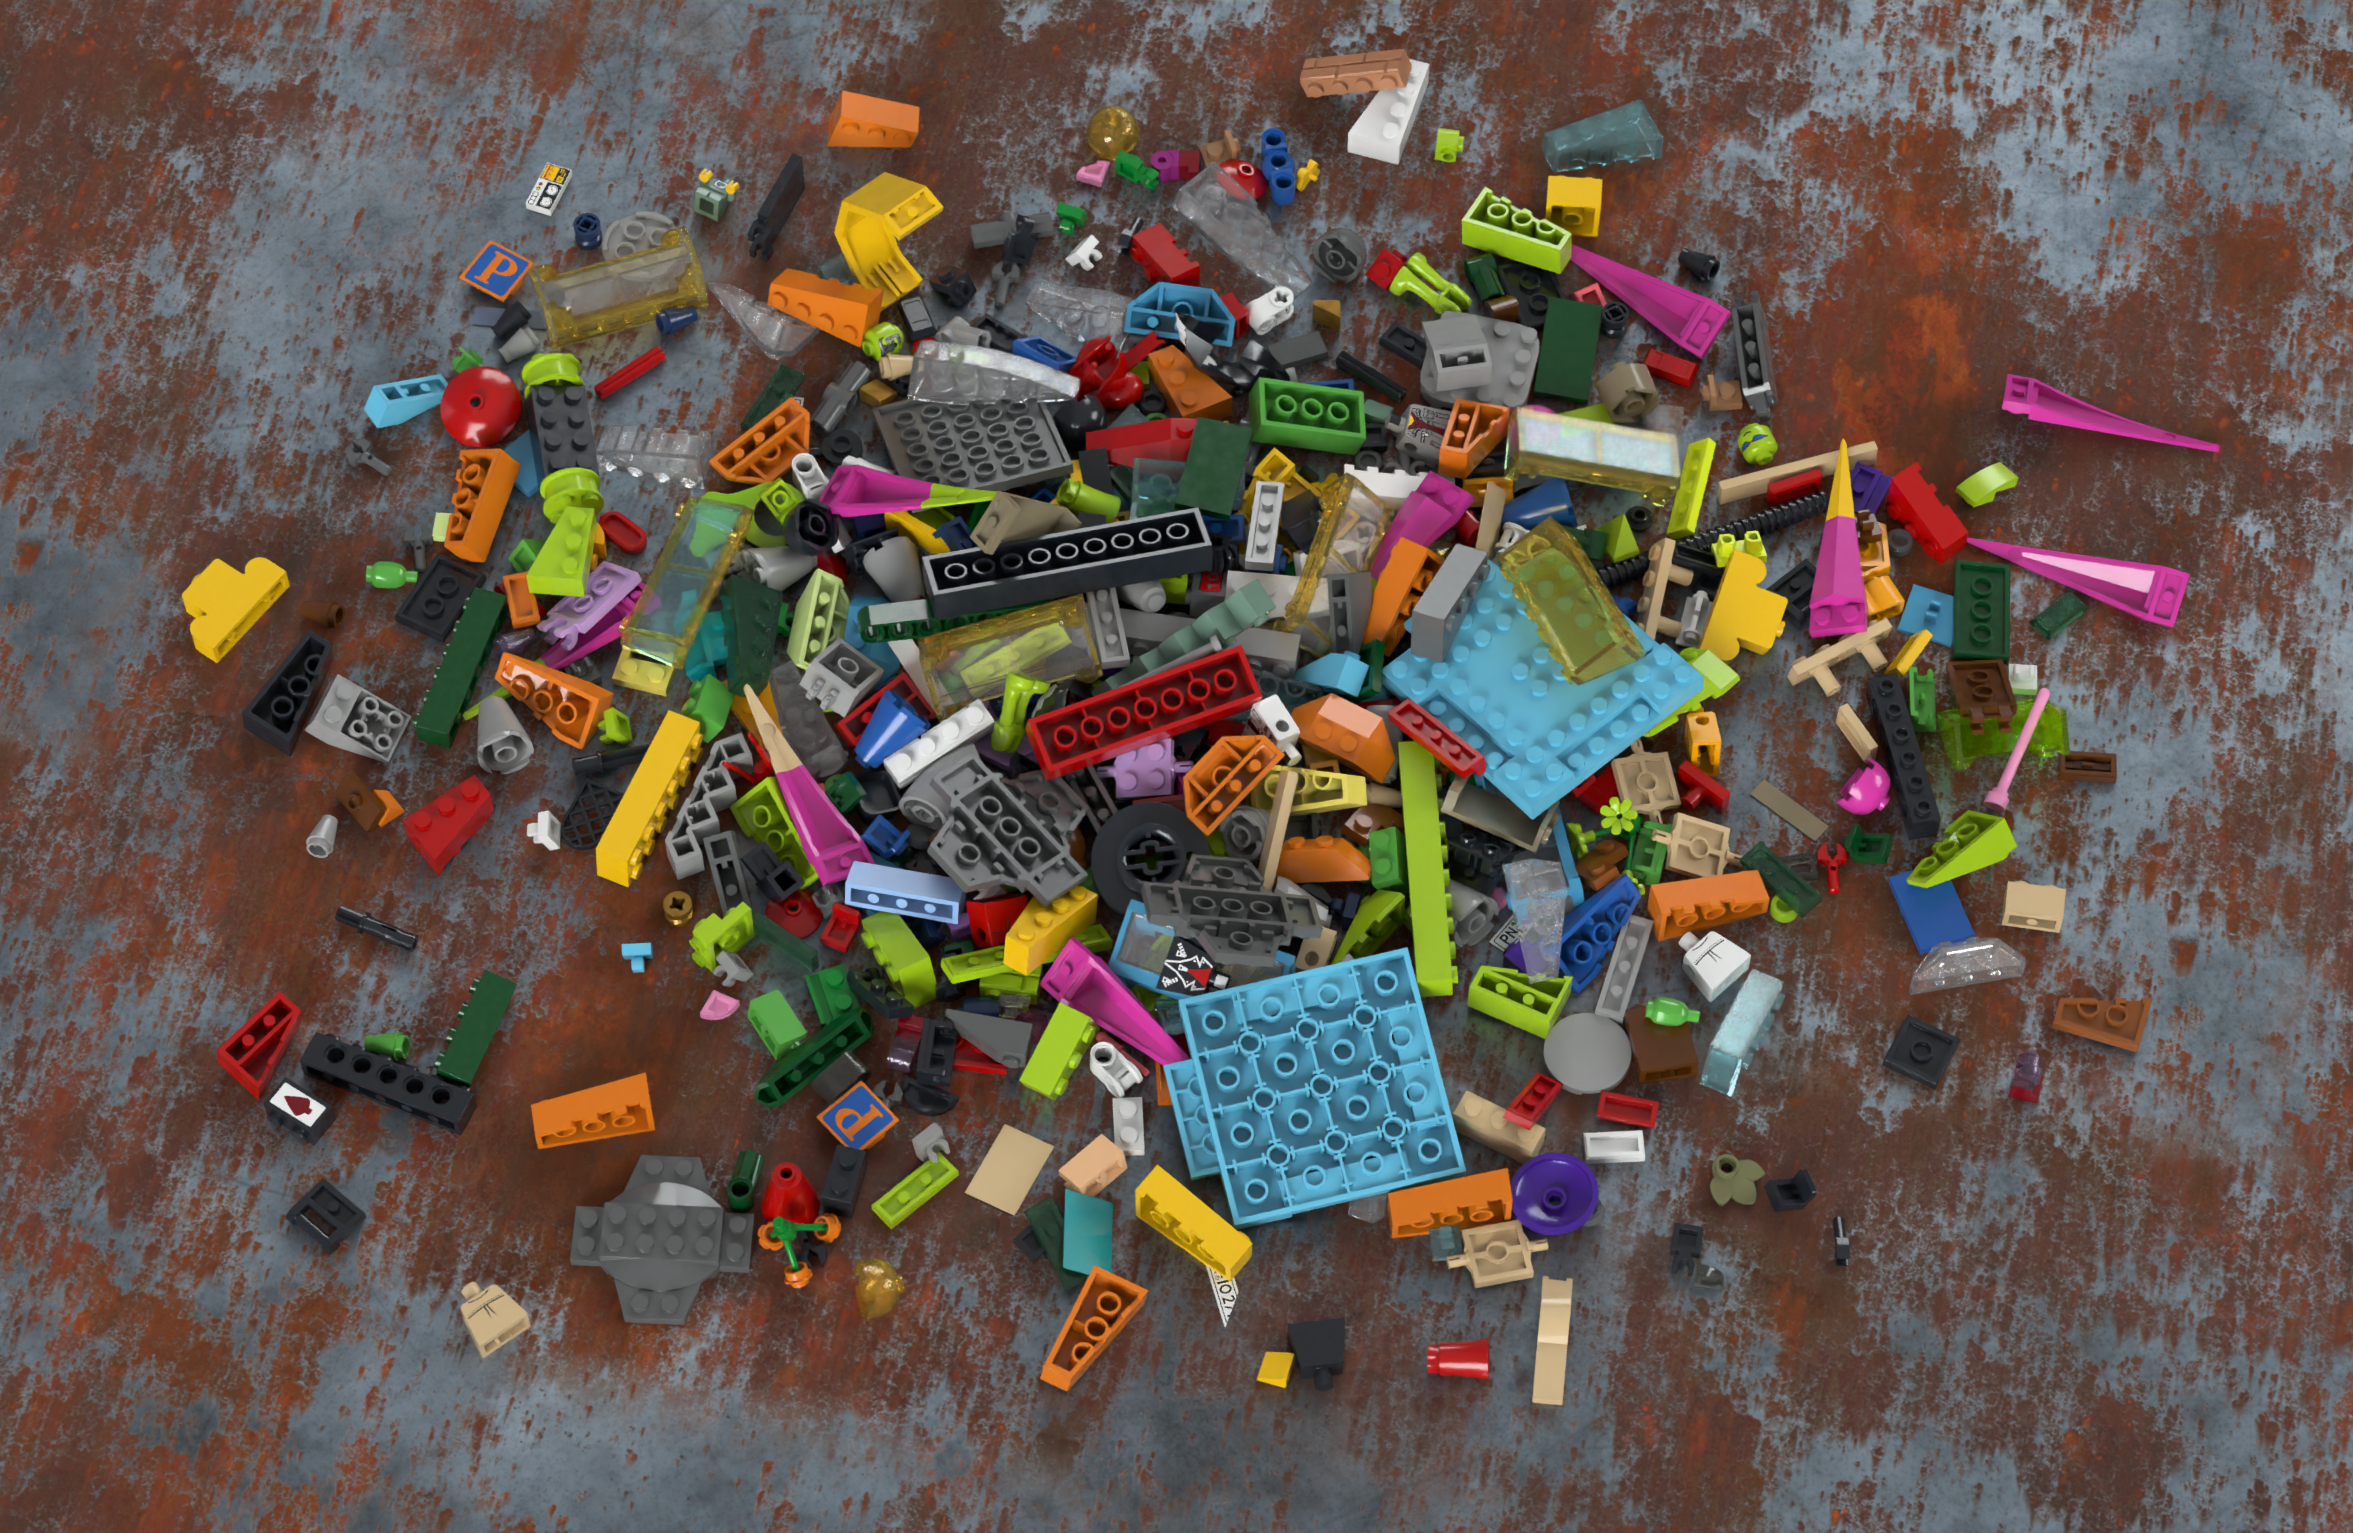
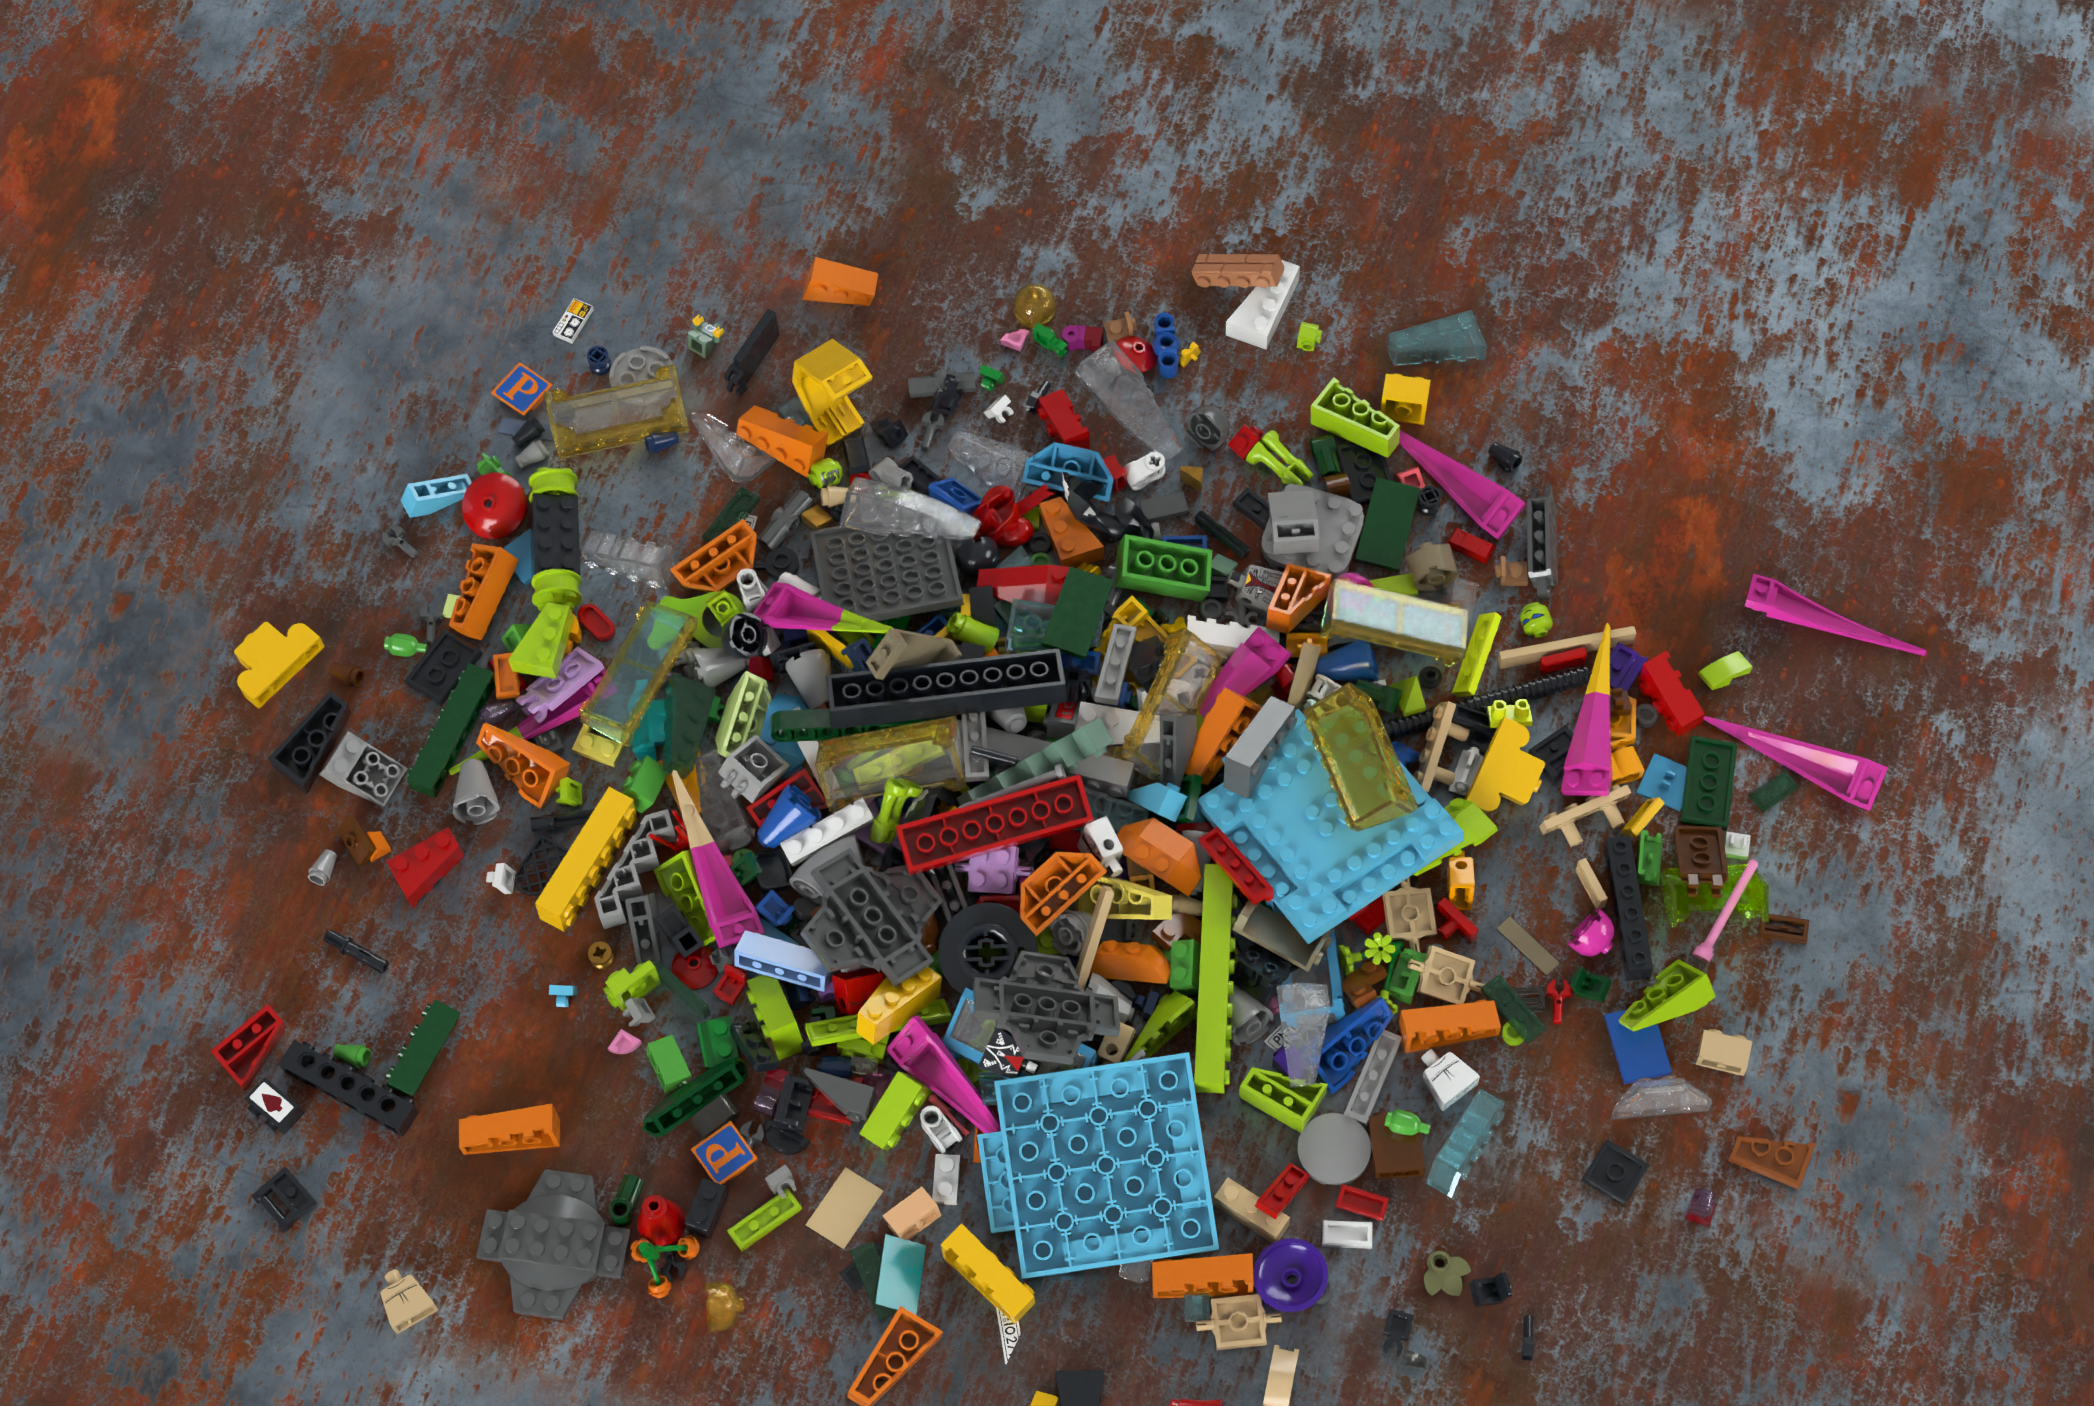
camera: 10 degrees right, 5 degrees up
red axle [594,346,666,400] -> none
none -> black piece [970,746,1018,771]

